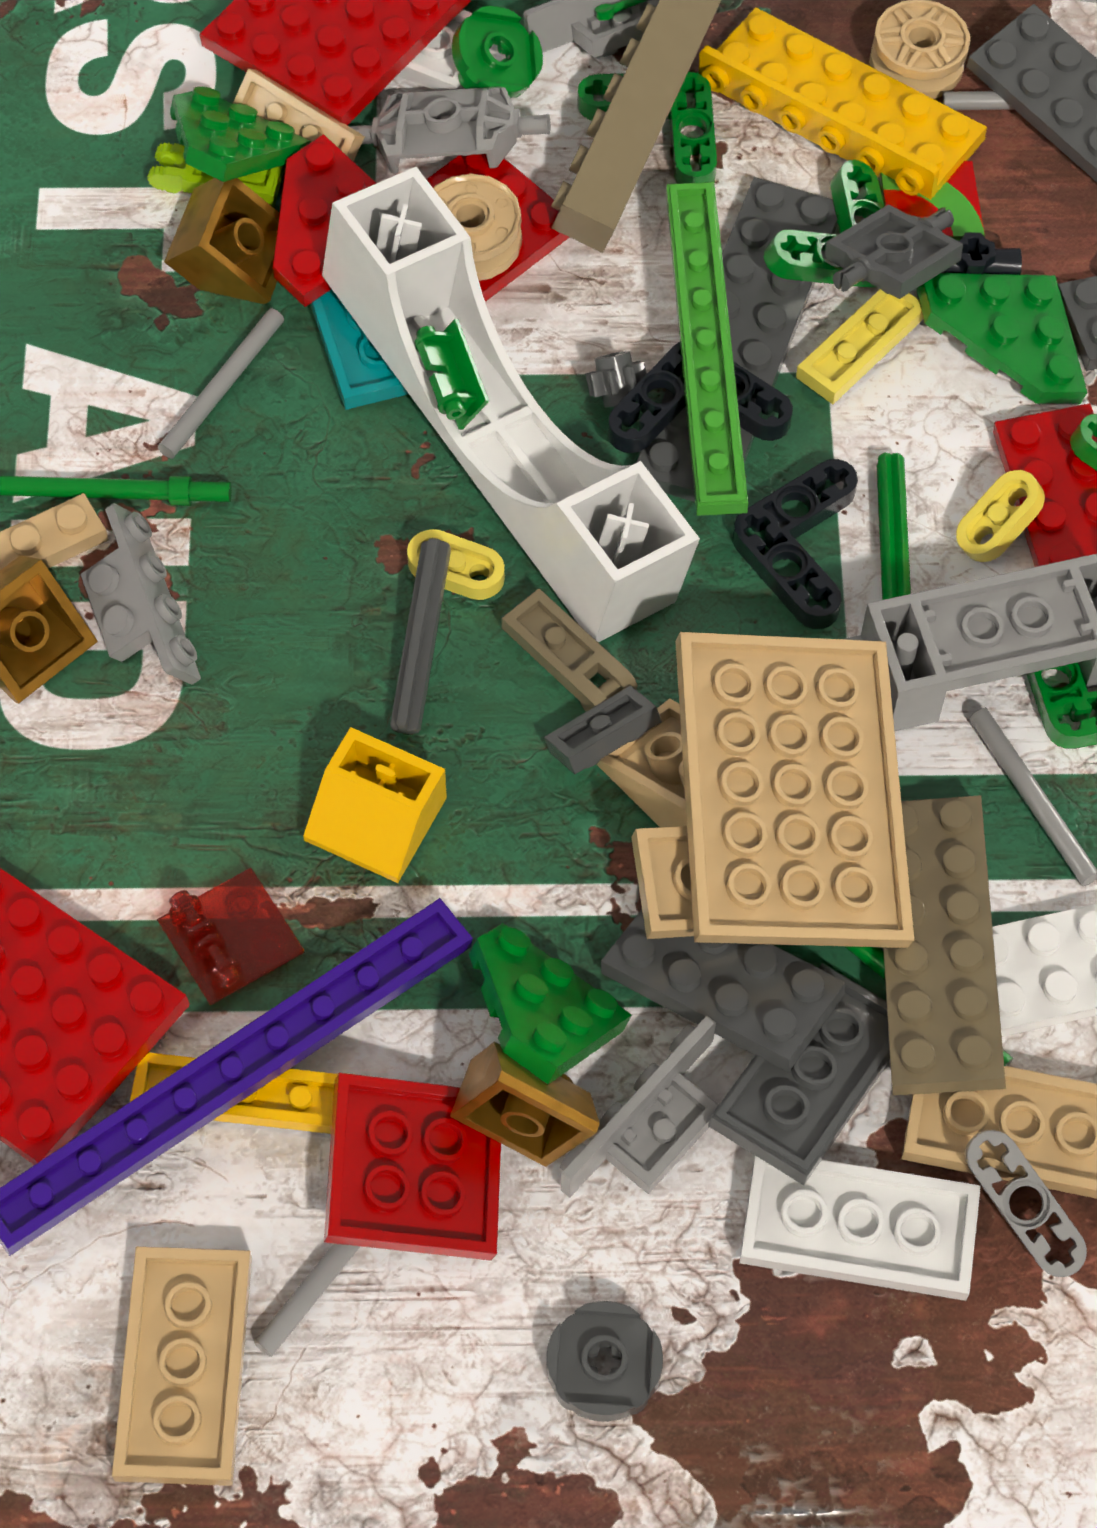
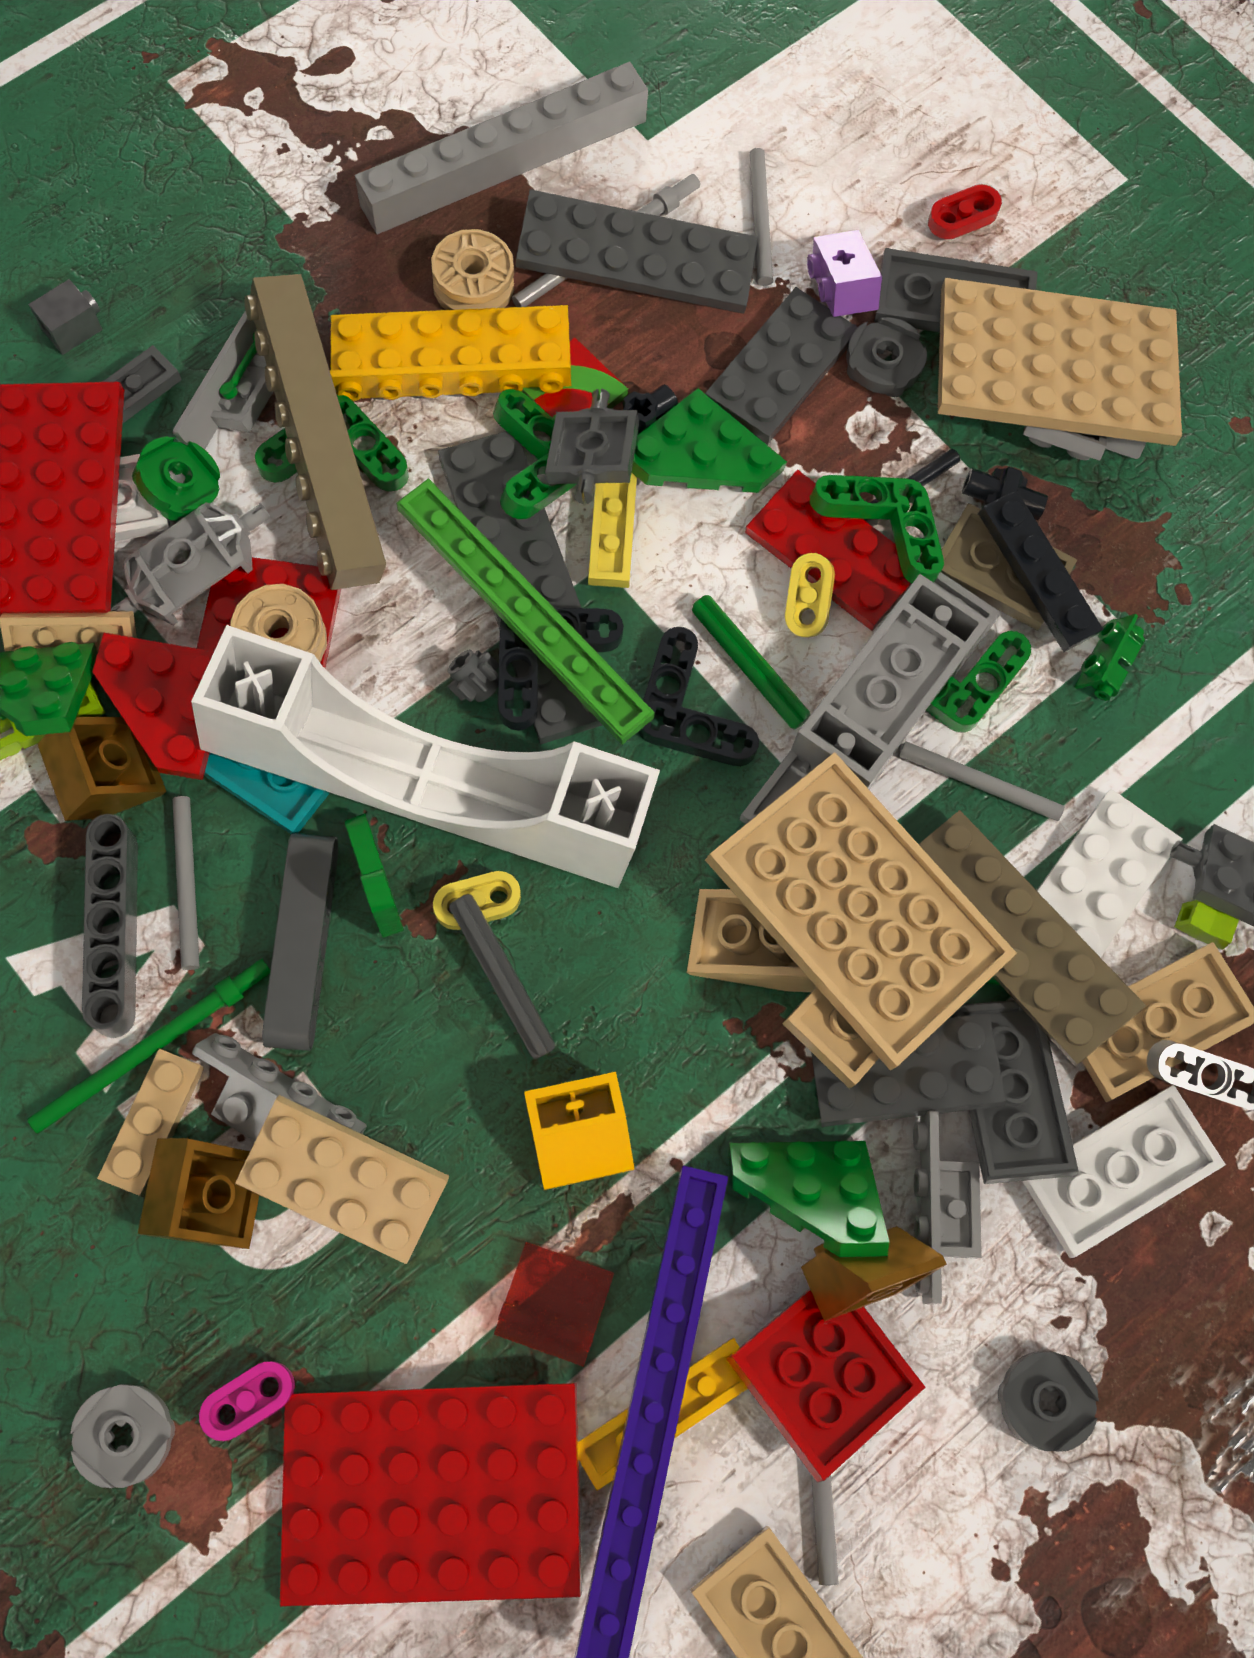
camera: 45 degrees left, 10 degrees up
green hinge [414,319,489,430] -> none
dark tan plate [502,589,638,712] -> none
dark grey plate [544,686,662,774] -> none
none -> dark grey beam [82,814,138,1038]
none -> tan plate [235,1095,449,1264]
none -> dark grey beam [262,833,338,1051]
none -> green beam [344,813,404,938]

